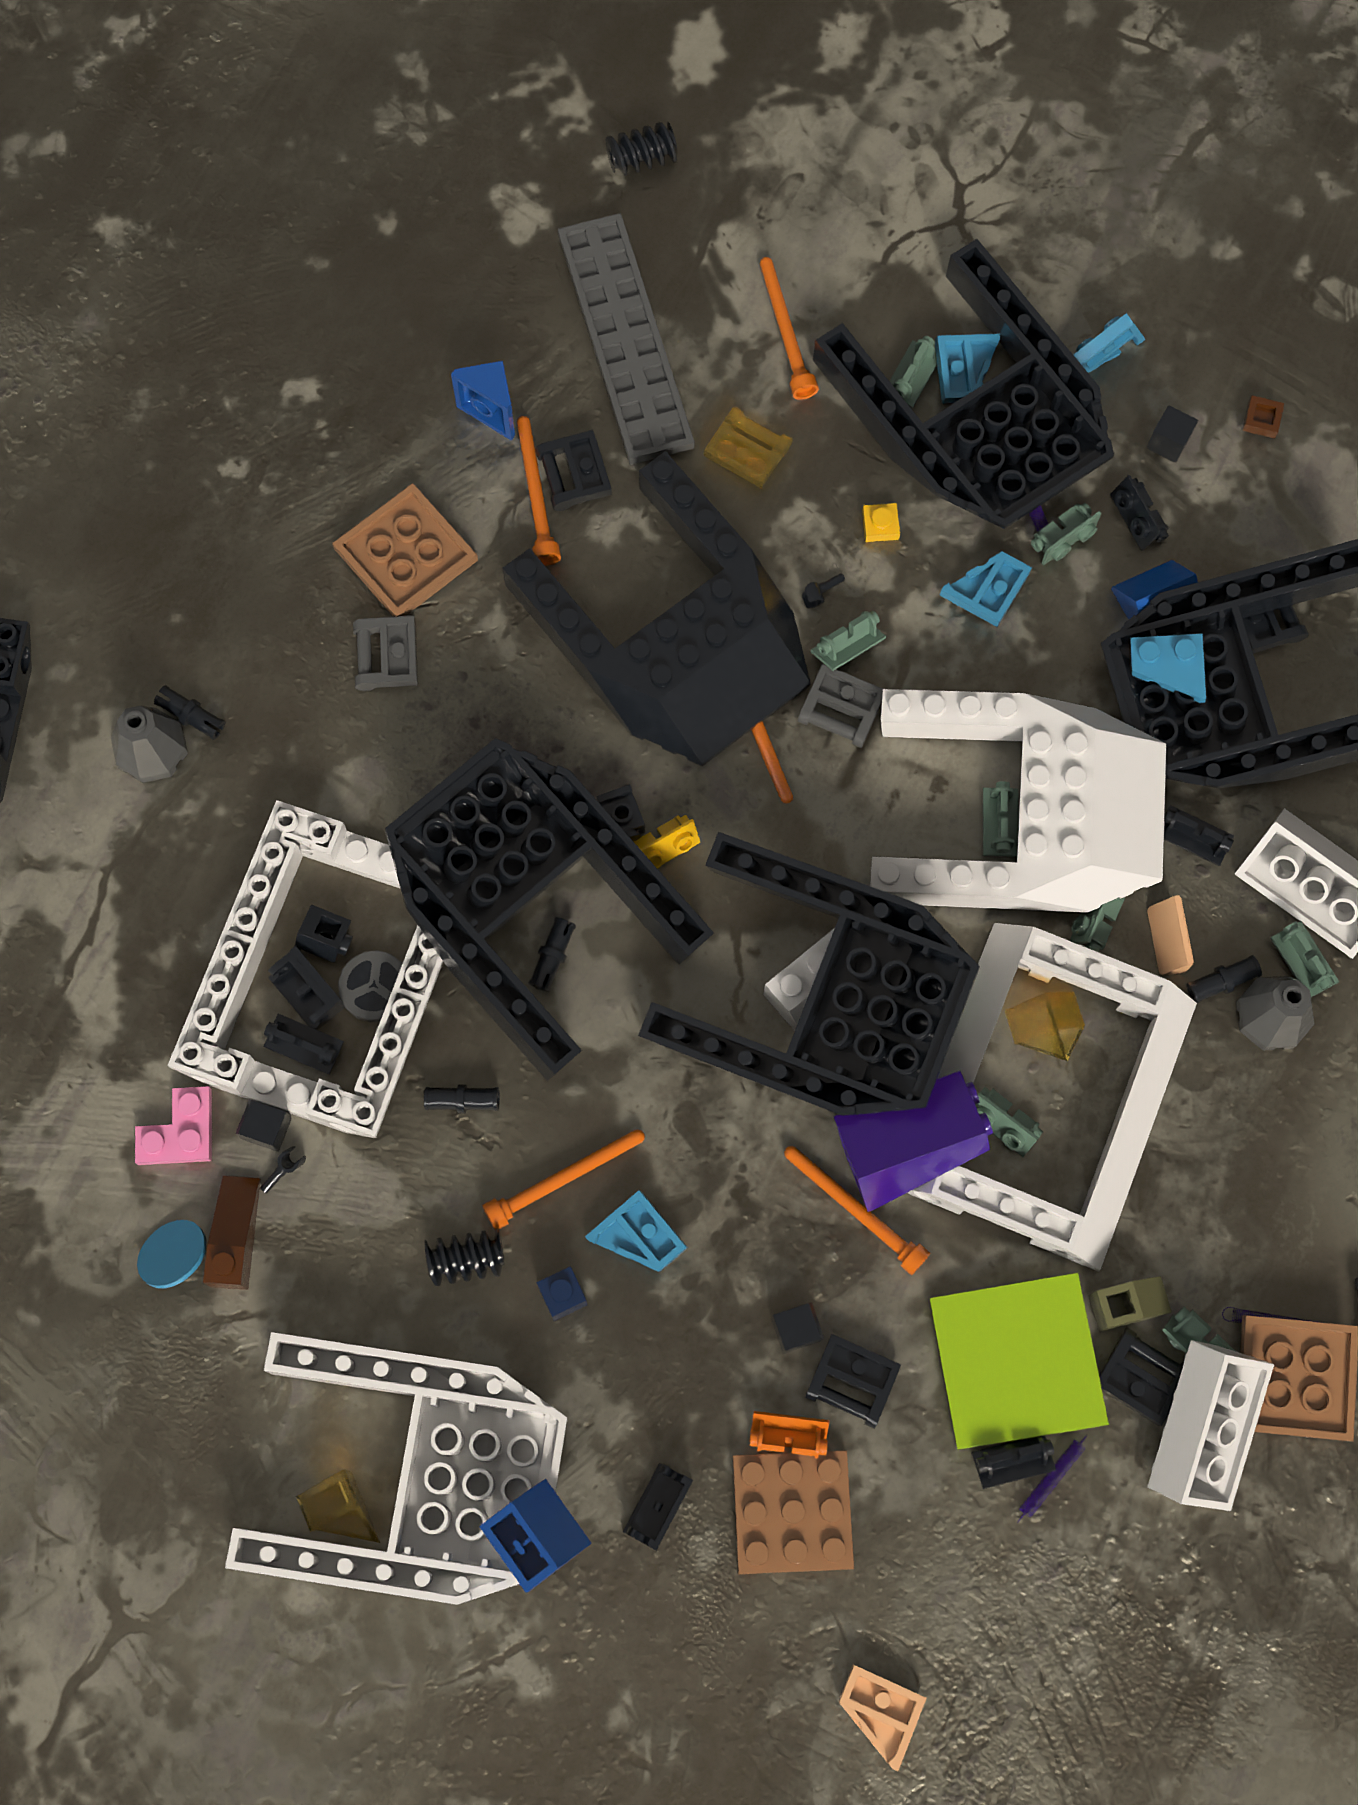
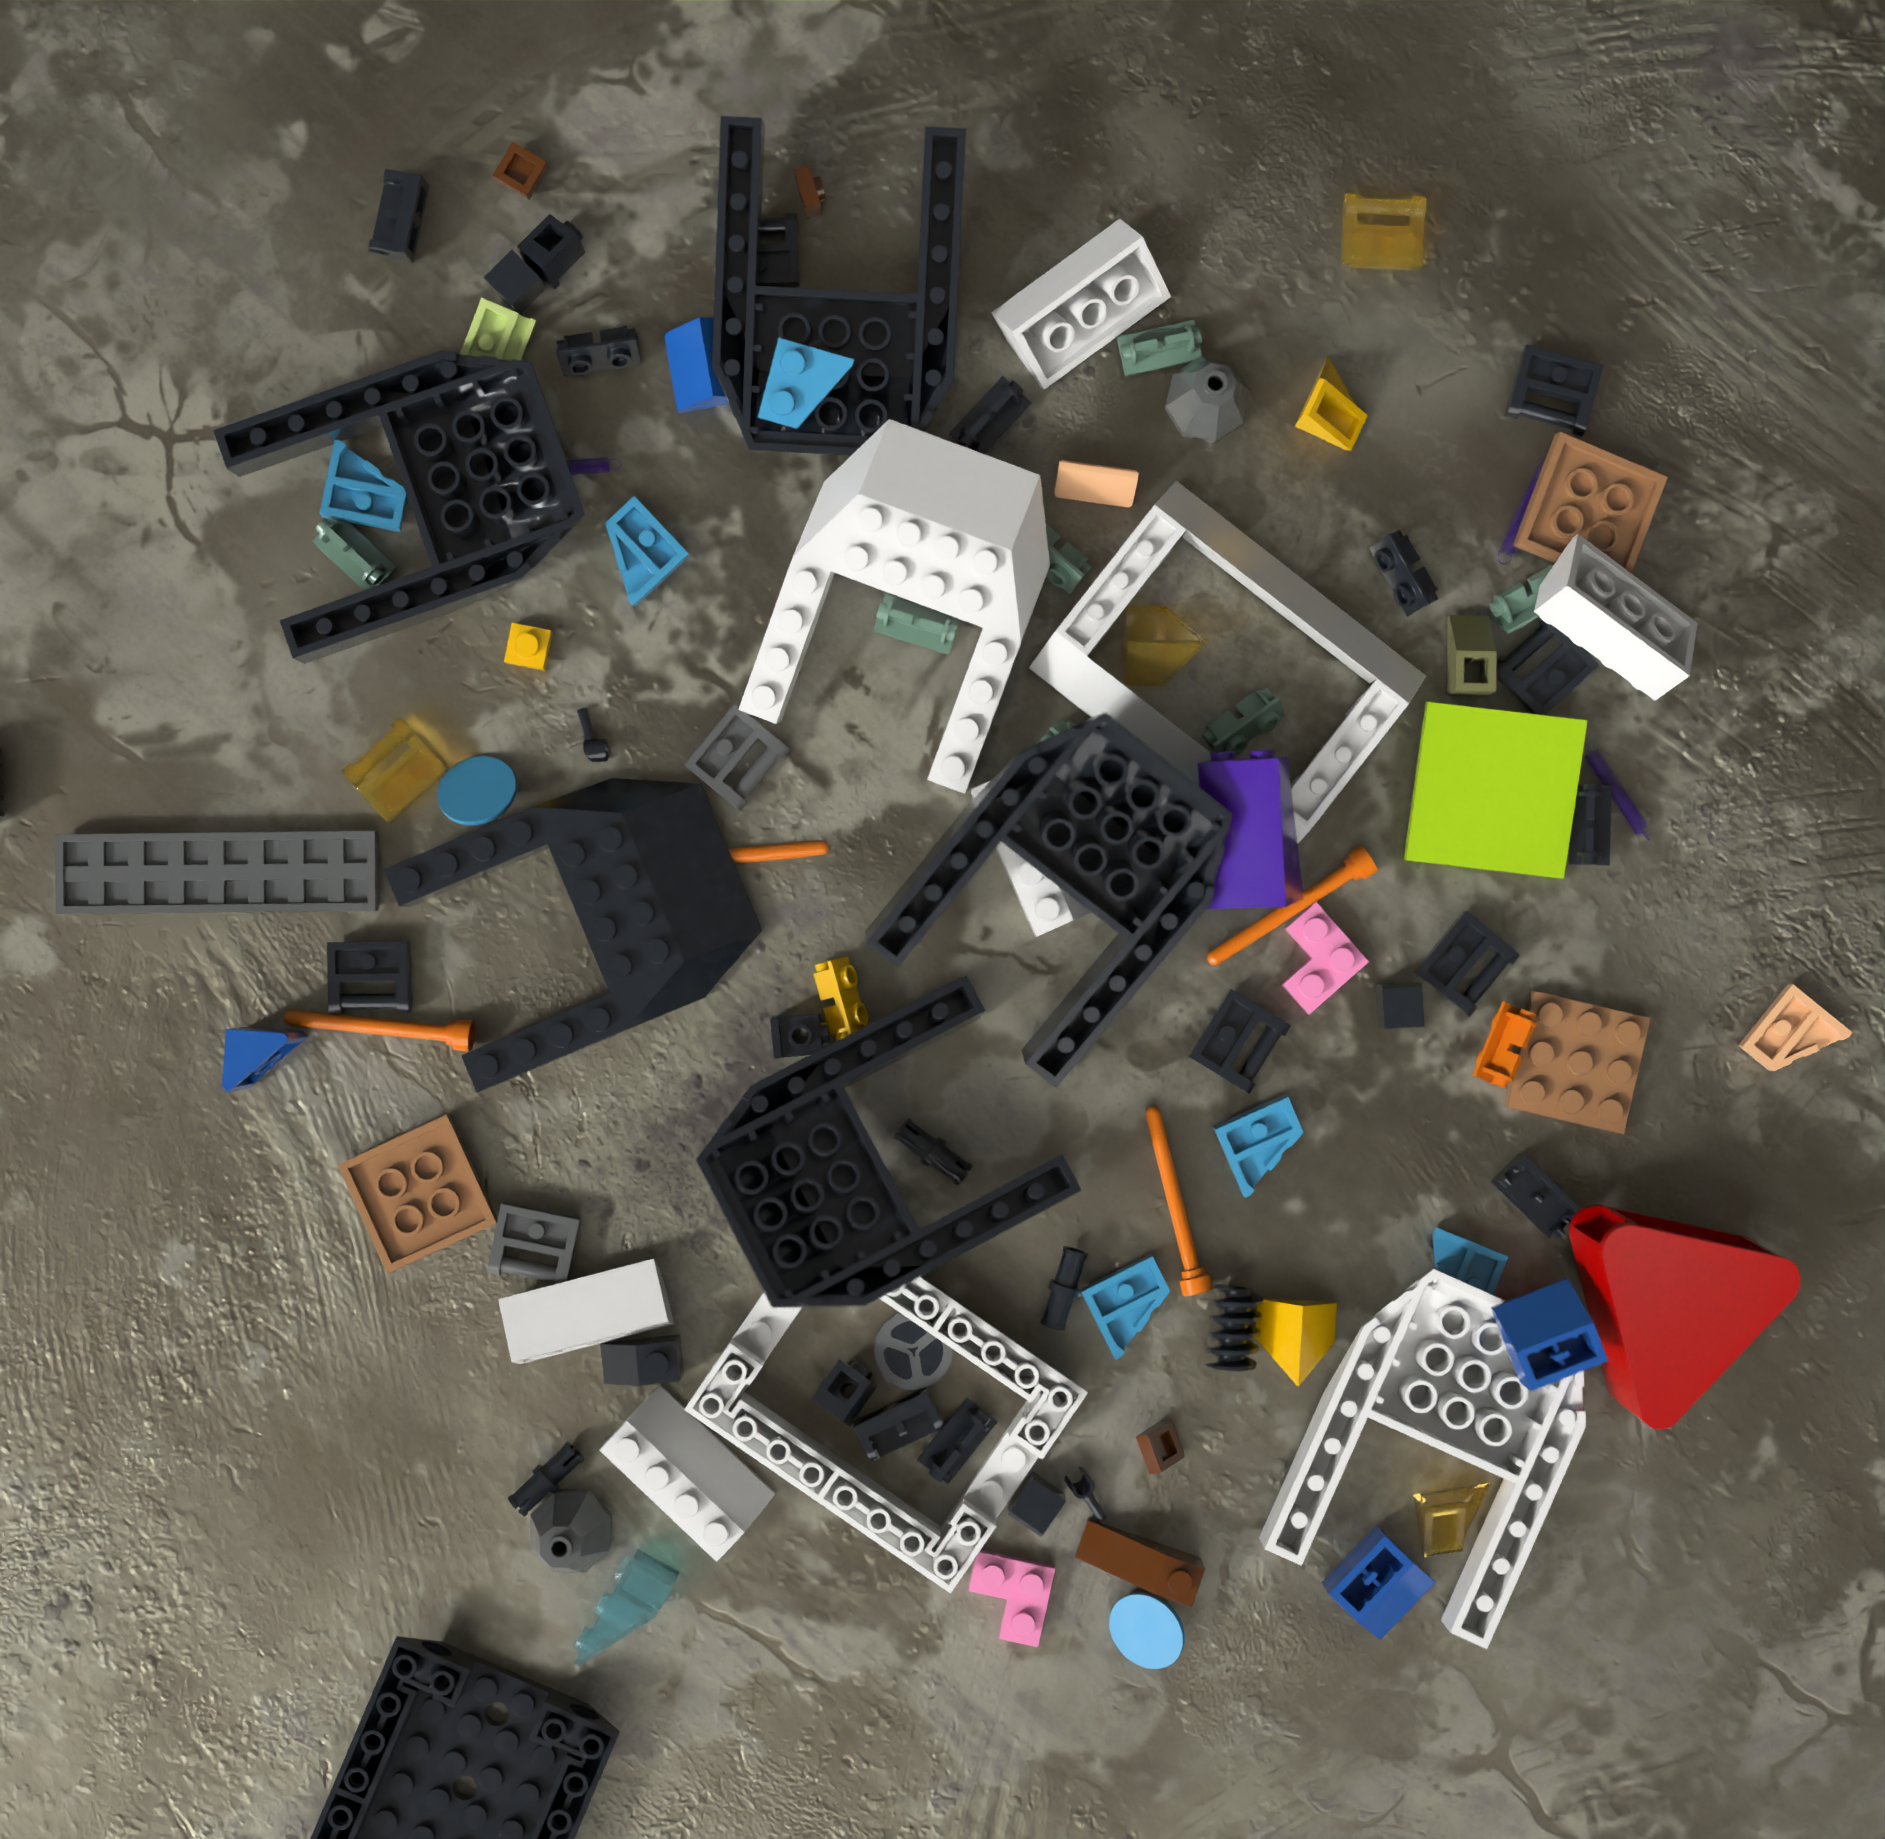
camera: 75 degrees left, 15 degrees up
dark blue brick [536,1266,588,1321] -> none
orange piece [760,257,819,400] -> none
sand green hinge [811,611,886,671] -> none
sand green hinge [1031,503,1101,566] -> none
dark azure wing [1073,313,1146,373] -> none
black pin [1186,955,1262,1003] -> none
none -> black hinge [368,169,429,264]
none -> dark azure piece [437,756,517,825]
none -> yellowish green plate [460,298,536,361]
none -> white brick [498,1259,674,1364]
none -> black brick [517,214,586,289]
none -> clear light blue slope [573,1549,680,1667]
none -> black slope [600,1334,684,1386]
none -> white slope [600,1384,775,1562]
none -> reddish brown plate [794,165,827,219]
none -> dark azure wing [1080,1253,1170,1360]
none -> reddish brown plate [1136,1420,1185,1474]
none -> black plate [1188,989,1291,1094]
none -> yellow slope [1255,1298,1337,1387]
none -> bright pink plate [1281,902,1369,1014]
none -> yellow slope [1295,356,1368,451]
none -> blue slope [1321,1525,1436,1640]
none -> black hinge [1369,530,1439,617]
none -> dark azure wing [1432,1226,1508,1295]
none -> red brick [1569,1204,1801,1429]

